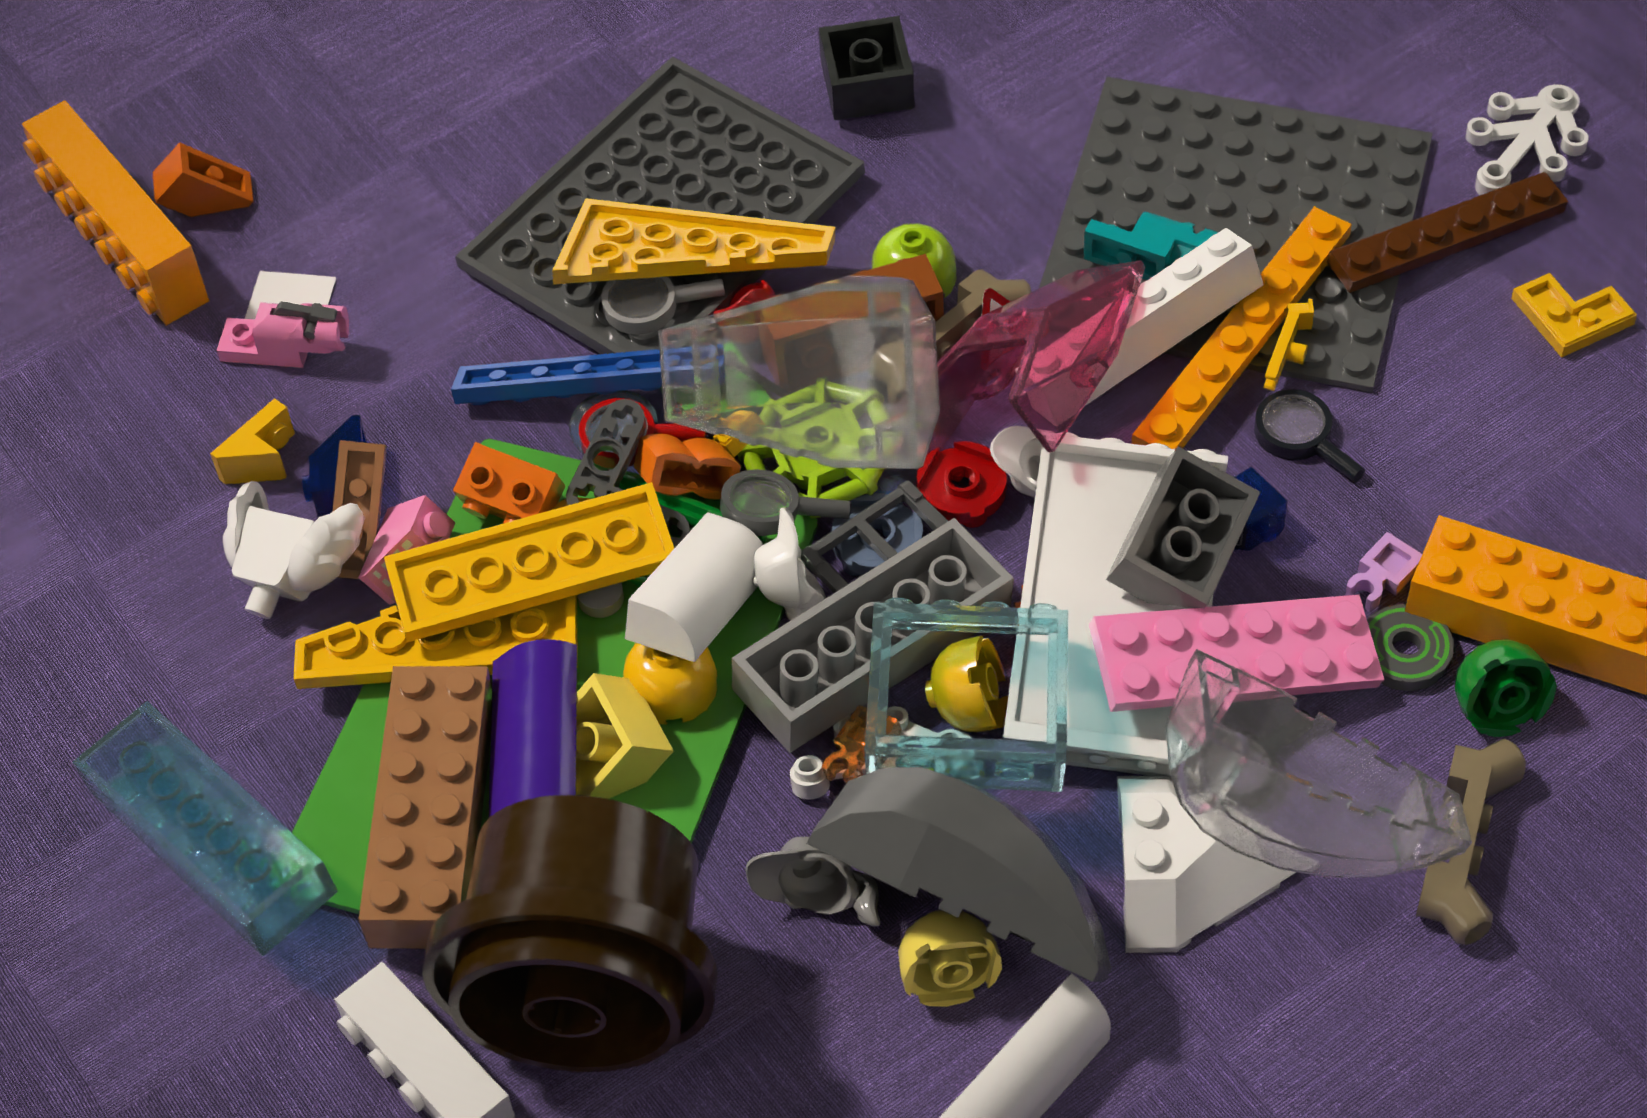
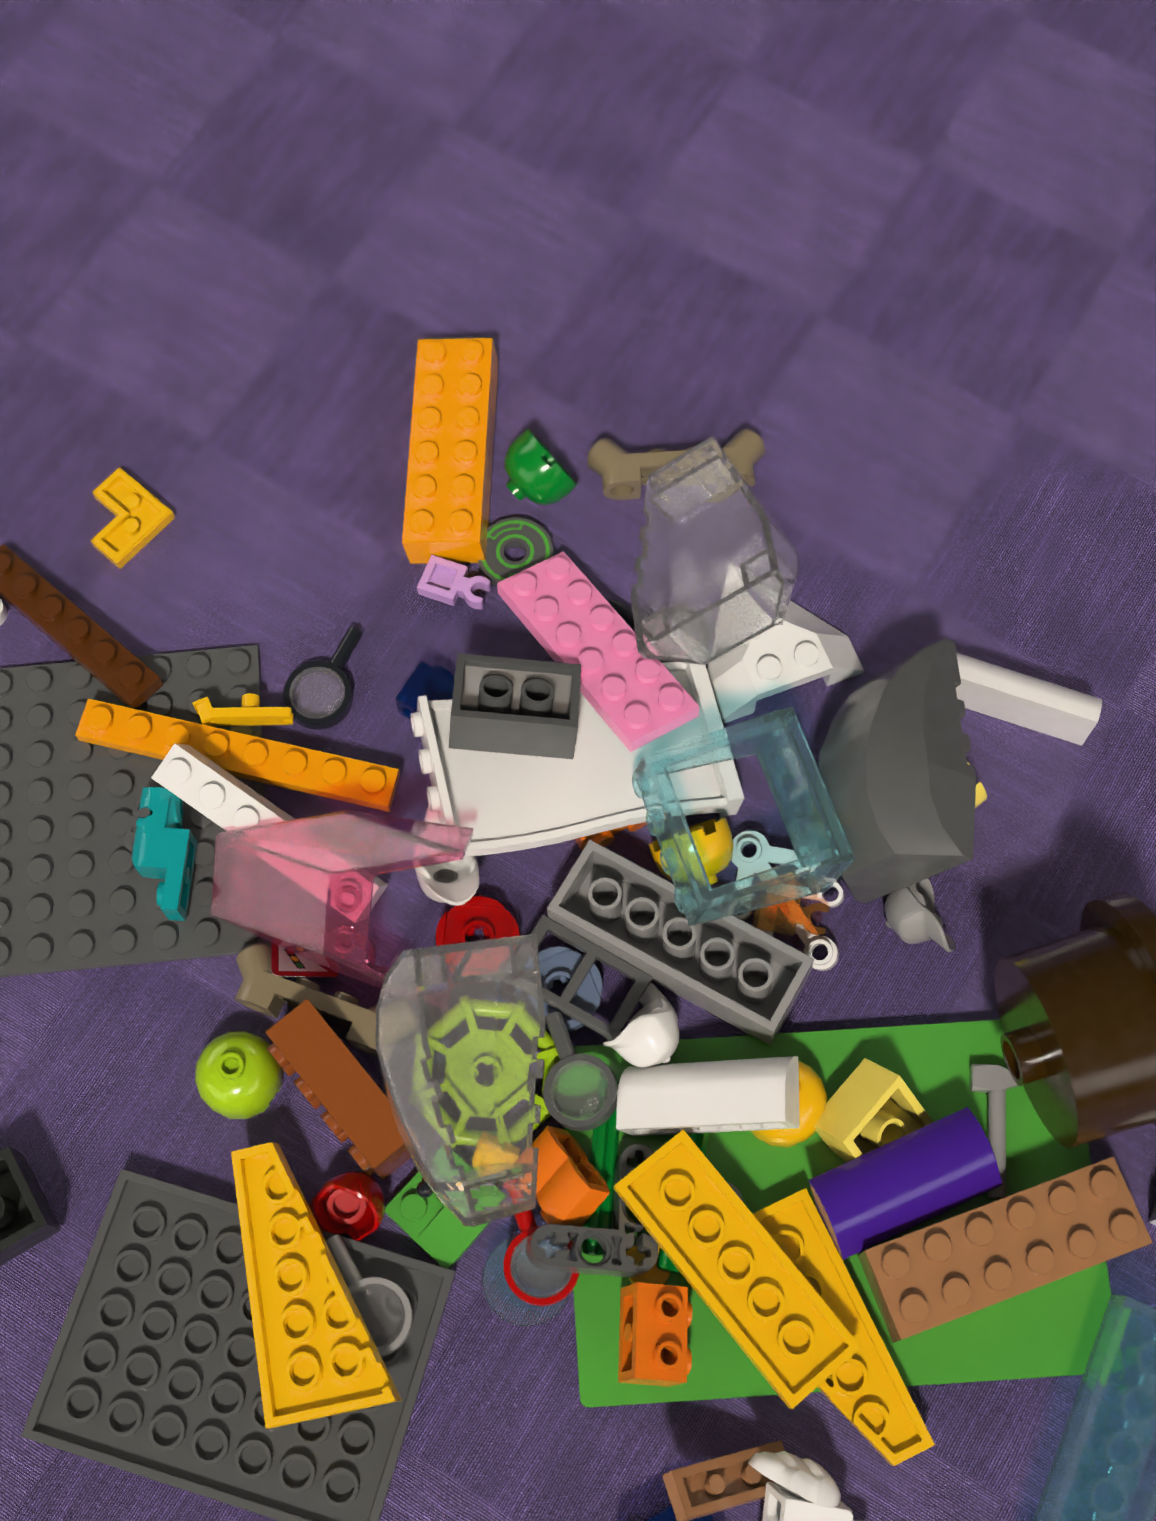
camera: 115 degrees left, 15 degrees up
bright pink slope [358,495,456,605] -> none
blue plate [451,345,717,405] -> none

